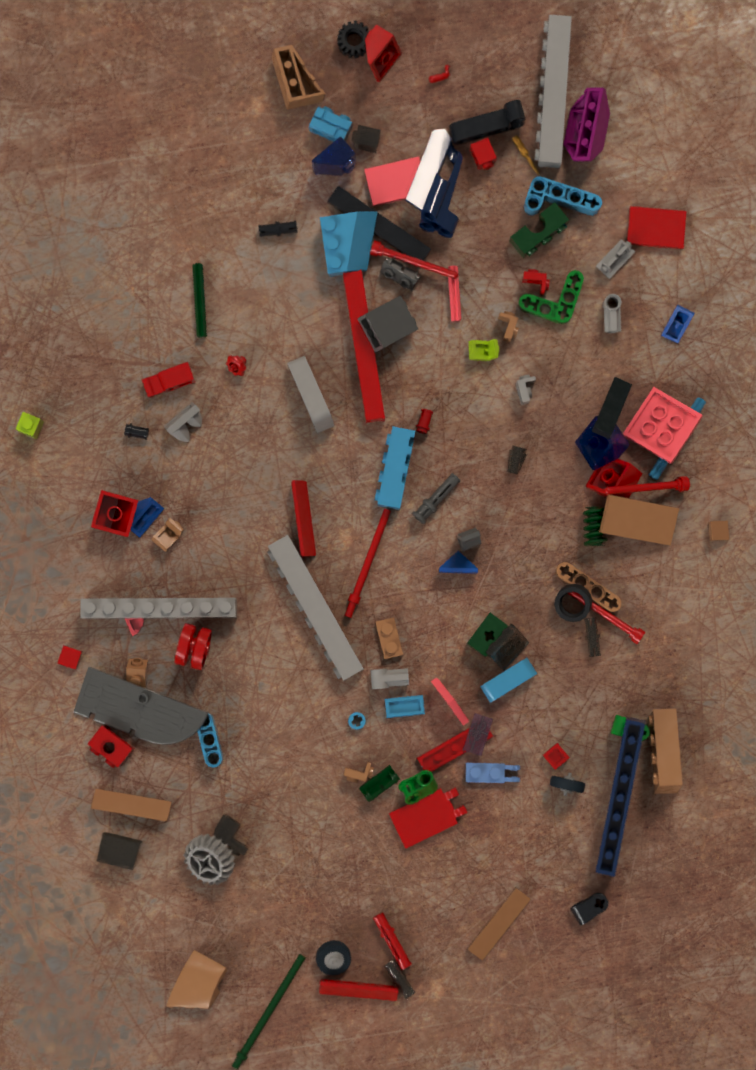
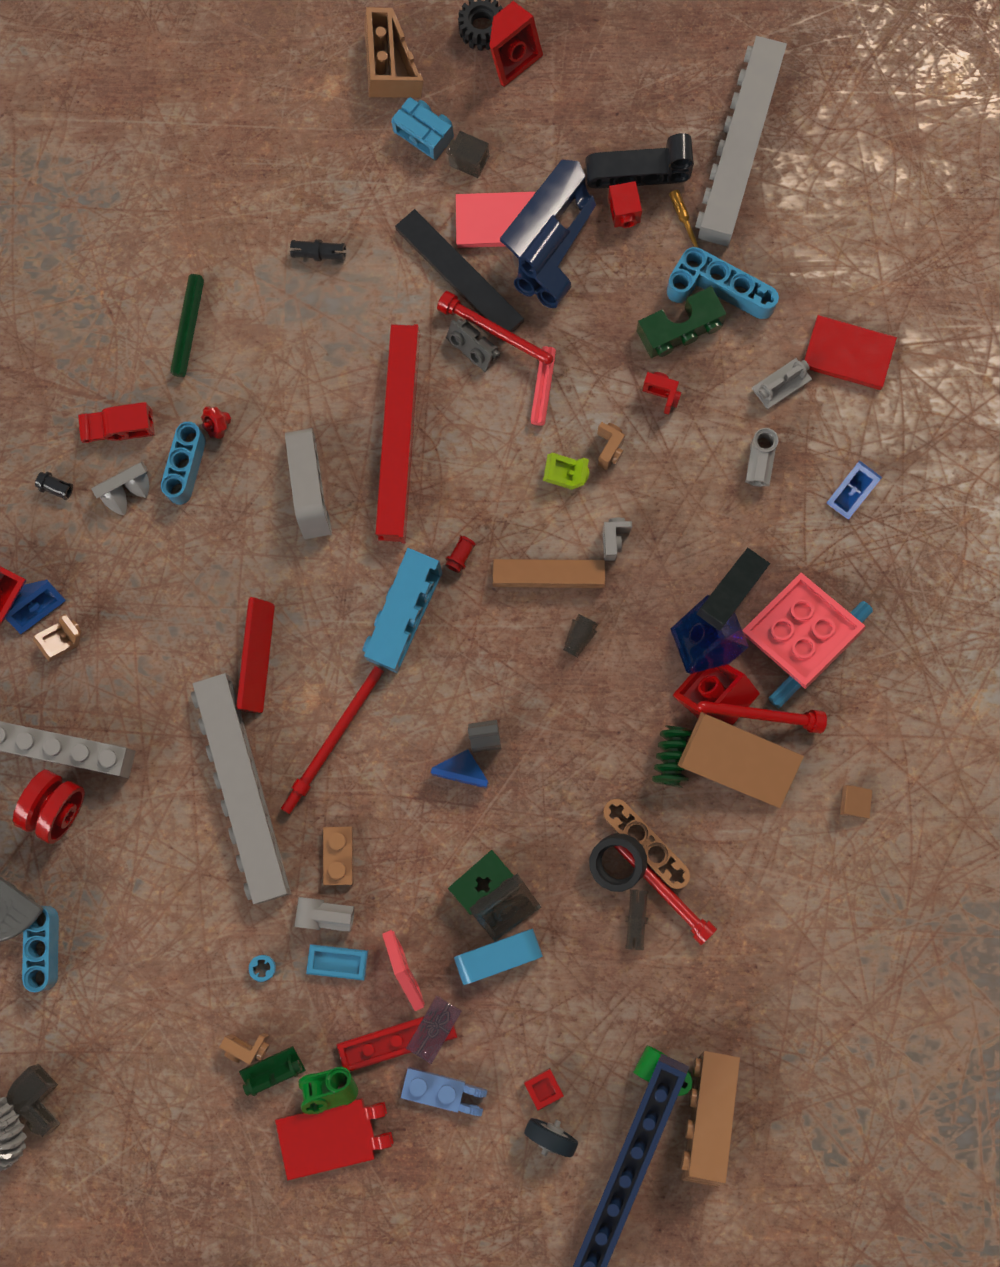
camera: 20 degrees right, 5 degrees down
clear blue slope [311,136,356,176] -> none
dark azure wedge [320,211,378,277] -> none
dark grey brick [358,295,418,352] -> none
dark grey pin [411,473,460,525] -> none
red piece [429,65,450,83] -> none
green beam [518,270,584,324] -> none
magenta wedge [563,87,610,162] -> none
none -> dark azure beam [161,422,206,505]
none -> medium nougat slope [493,559,605,588]

